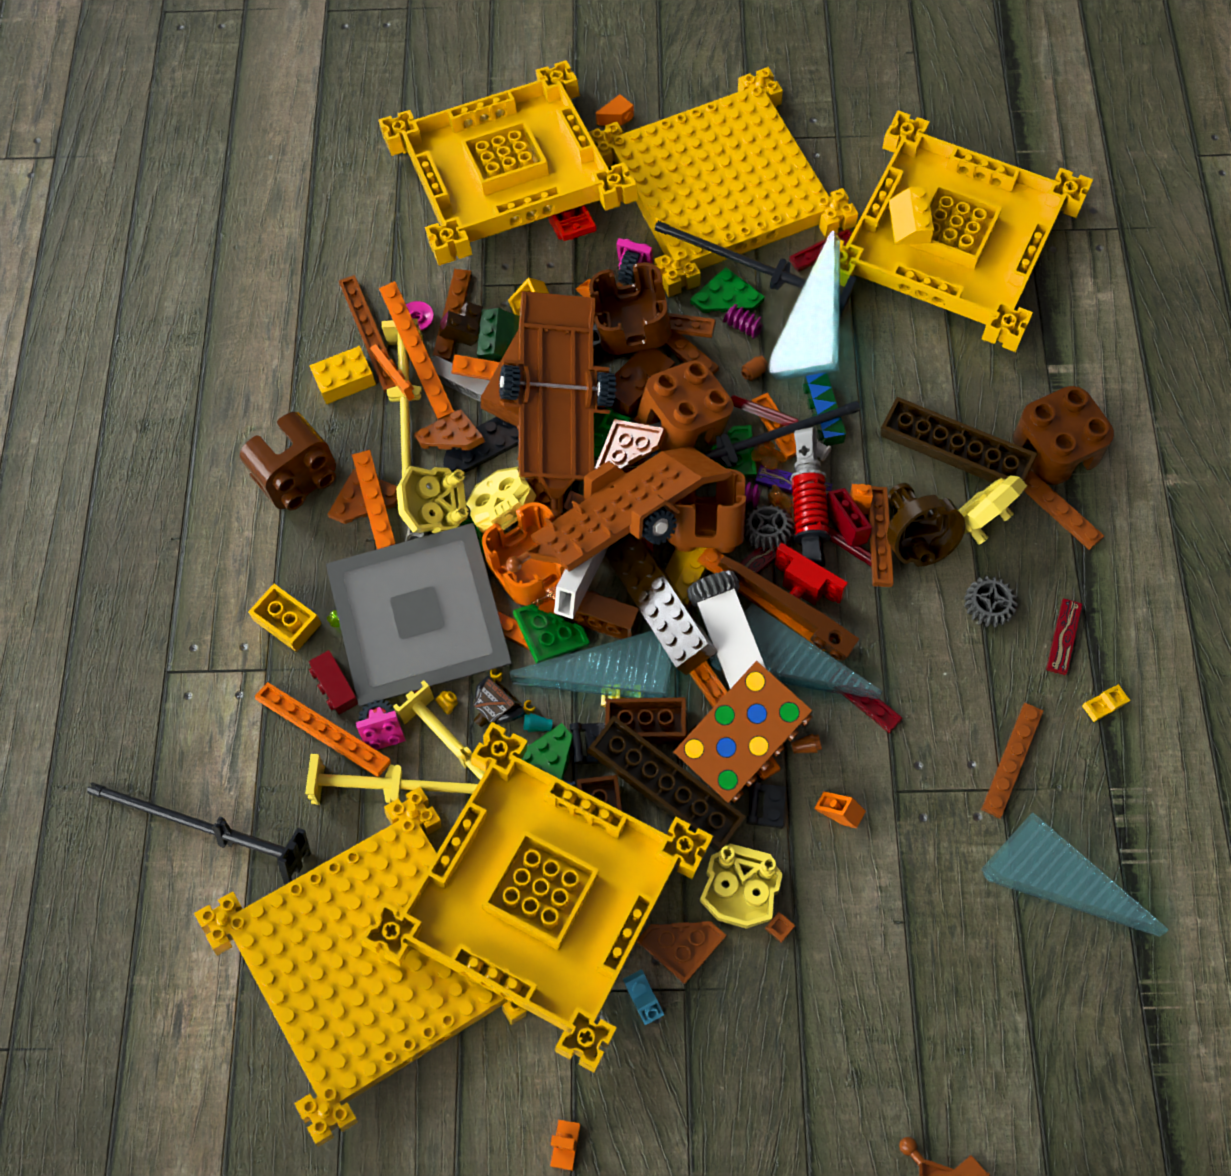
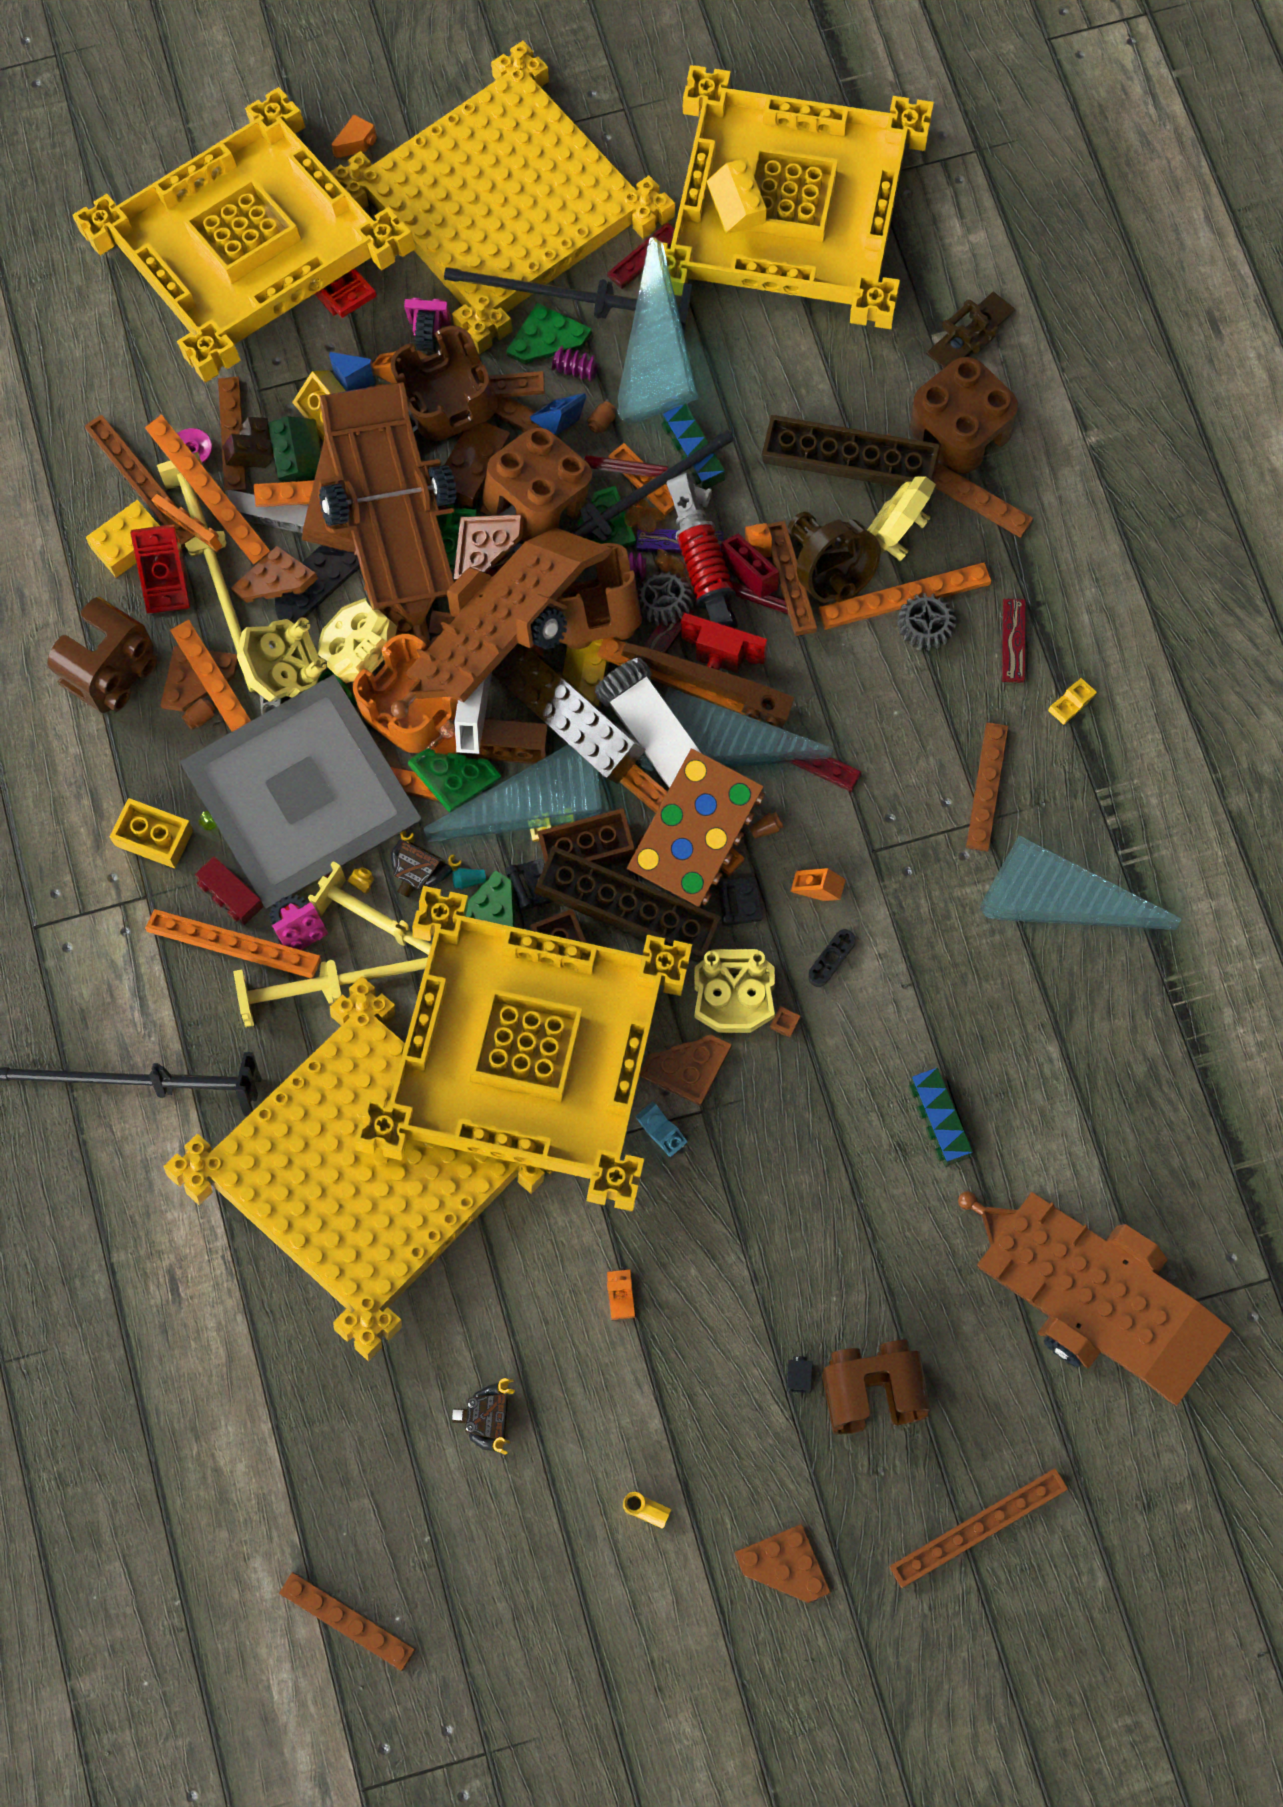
camera: 15 degrees left, 5 degrees up
none -> red brick [130,524,190,614]
none -> dark orange brick [182,698,215,730]
none -> blue slope [329,352,376,391]
none -> blue slope [530,393,586,435]
none -> black beam [808,929,855,987]
none -> orange plate [818,562,991,630]
none -> dark green brick [908,1067,973,1167]
none -> dark brown piece [926,291,1015,368]

